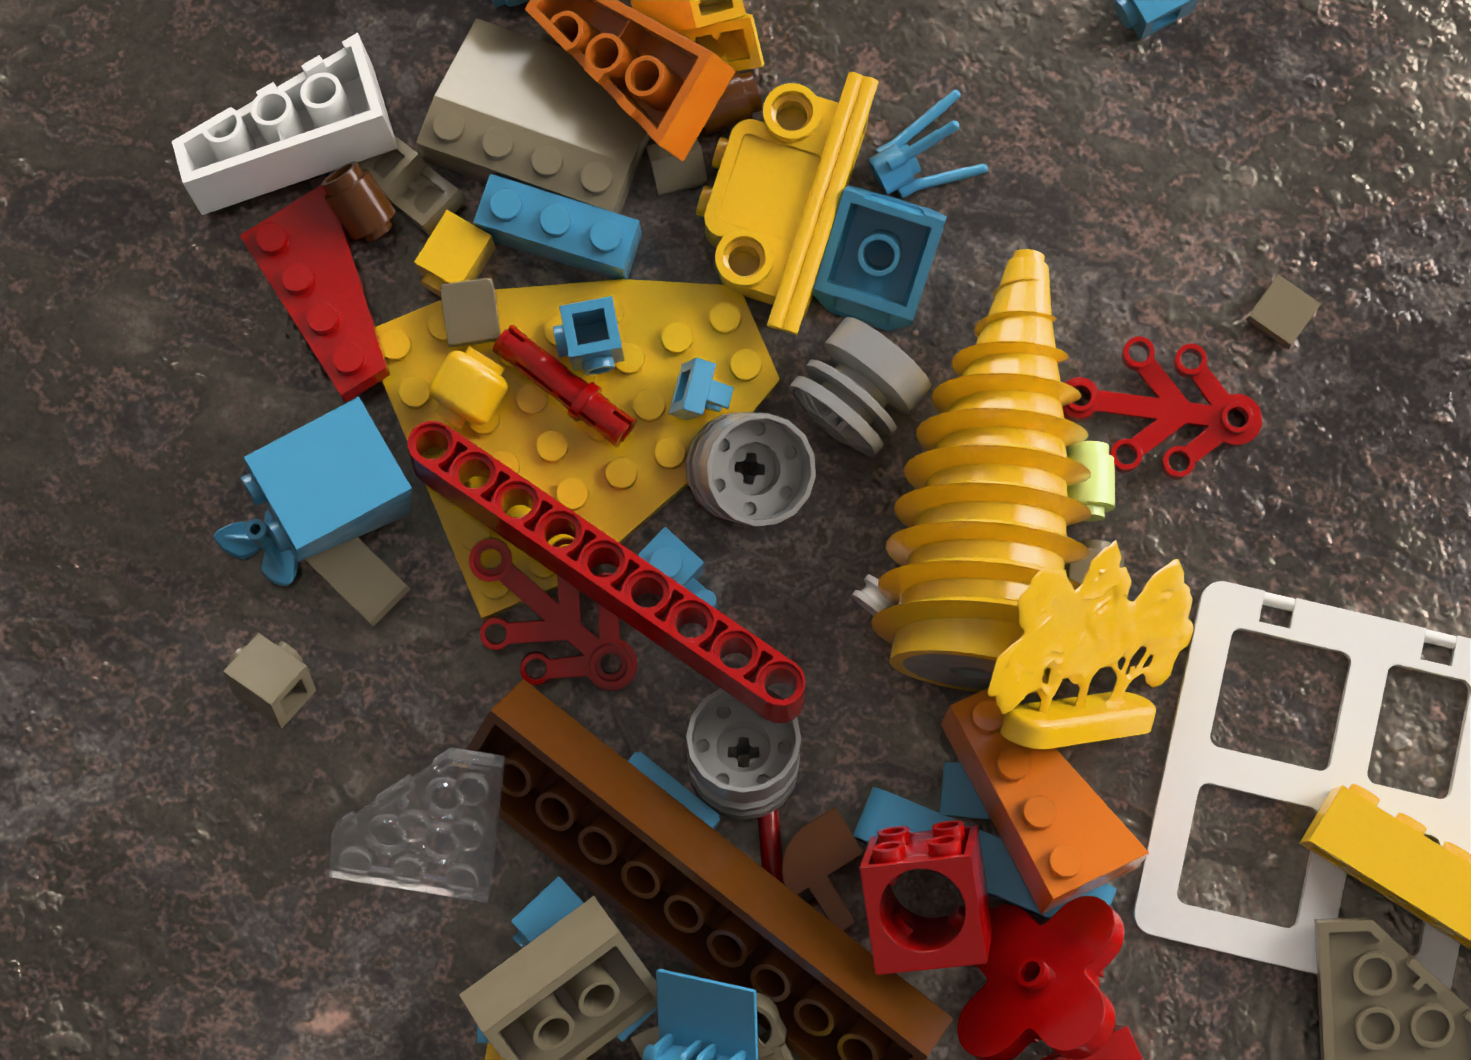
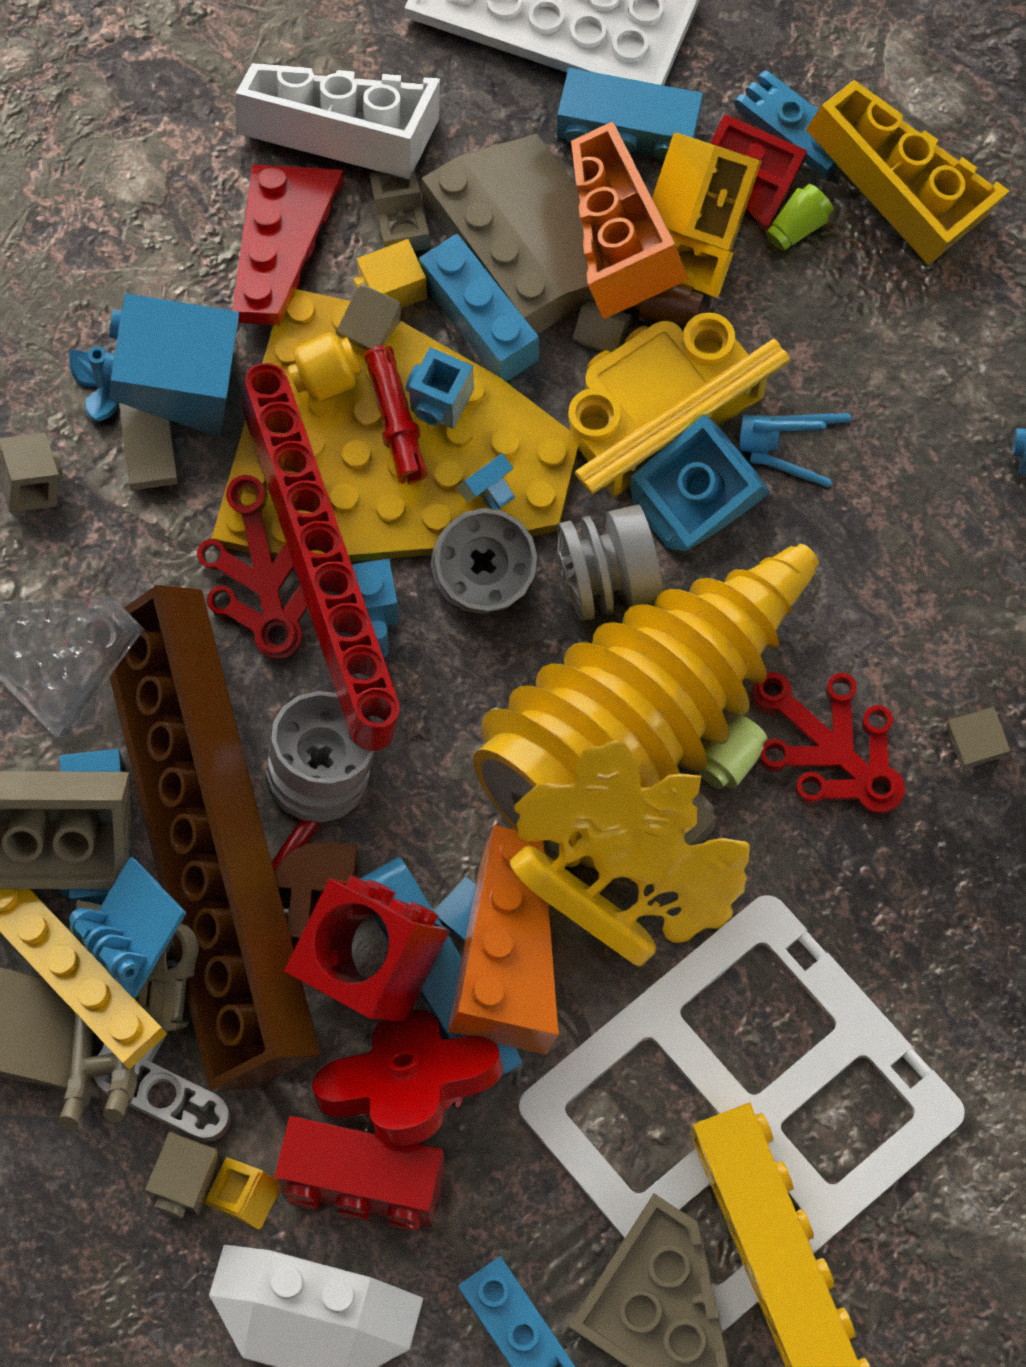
camera: 35 degrees right, 10 degrees down
reddish brown brick [321,161,396,242] -> none
dark azure tile [628,751,720,830] -> none

